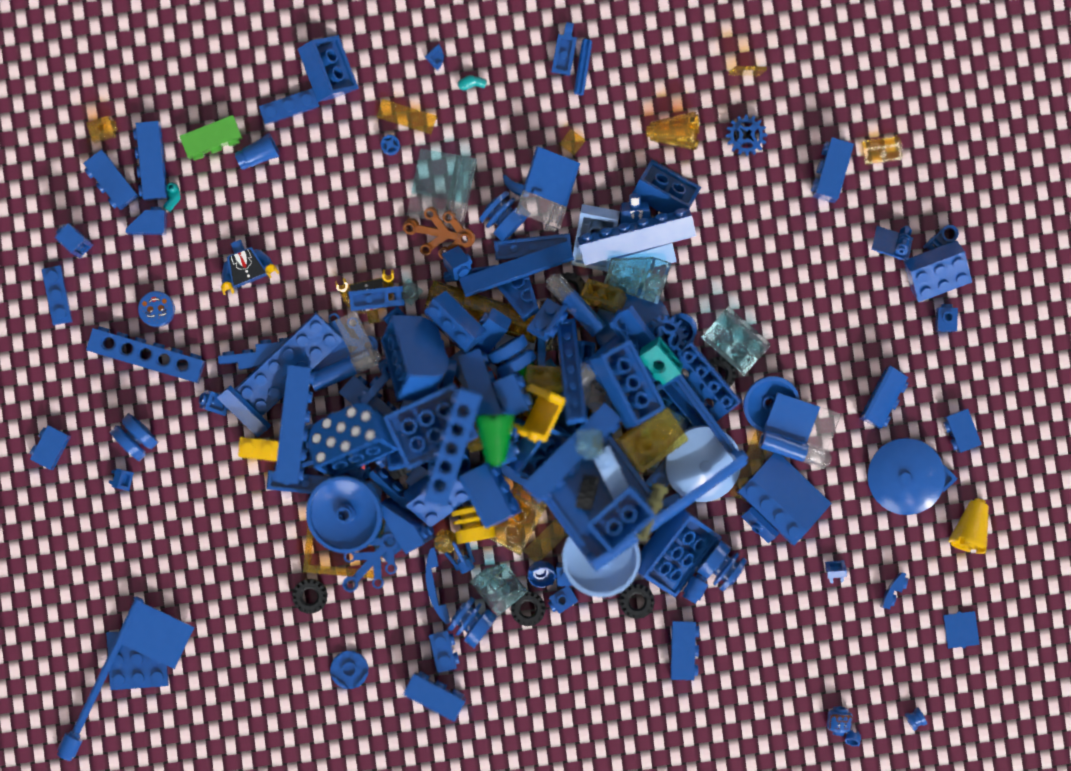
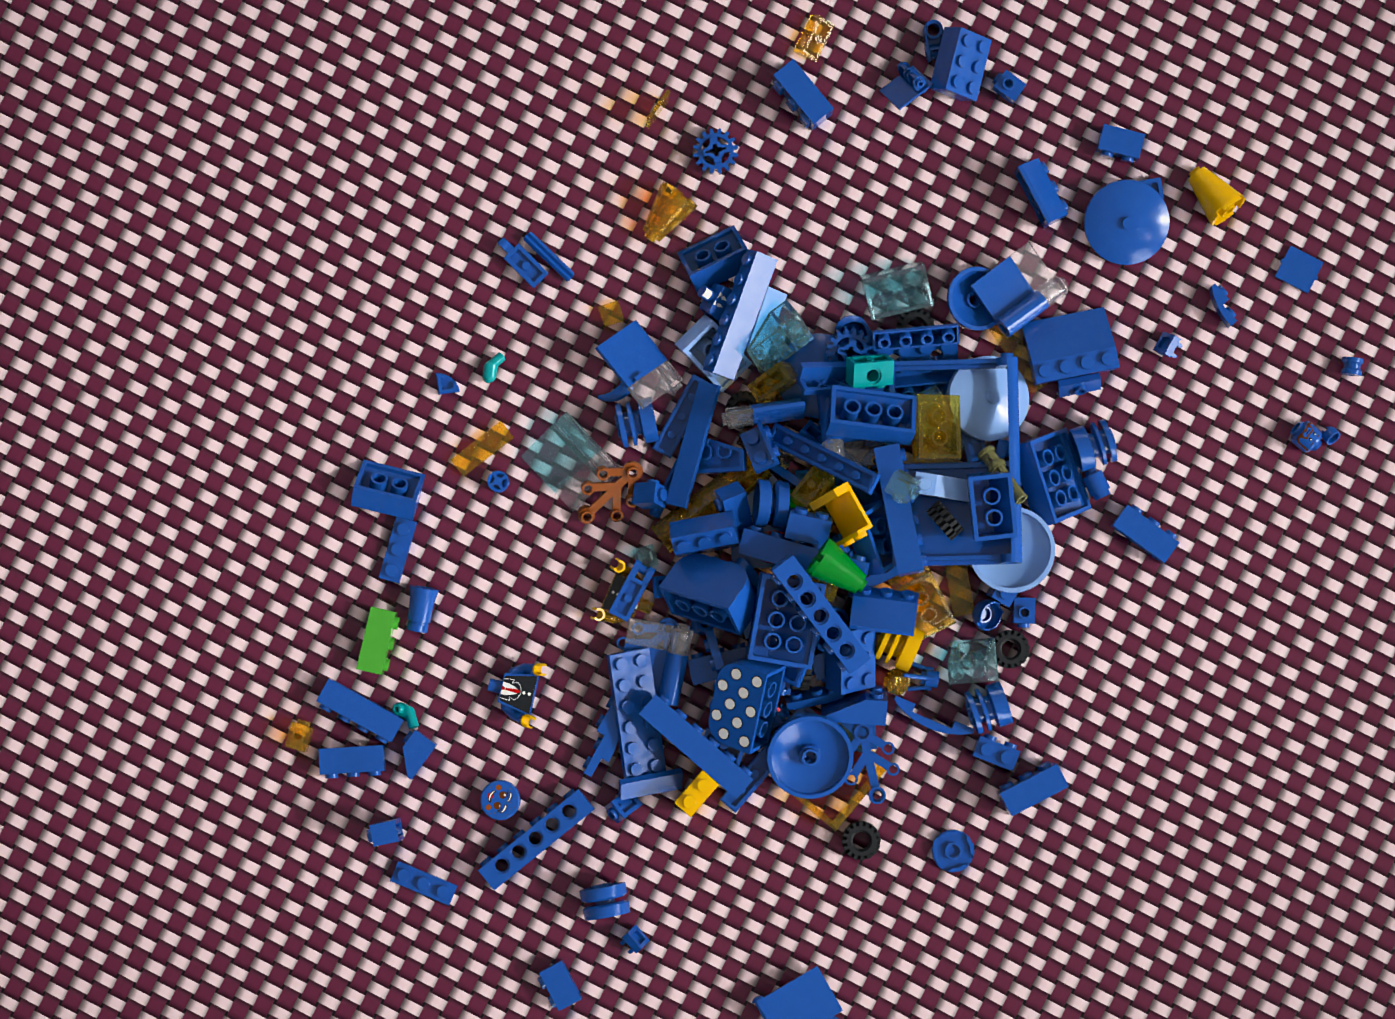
camera: 55 degrees left, 0 degrees up
black tyre [620,584,655,619] -> none

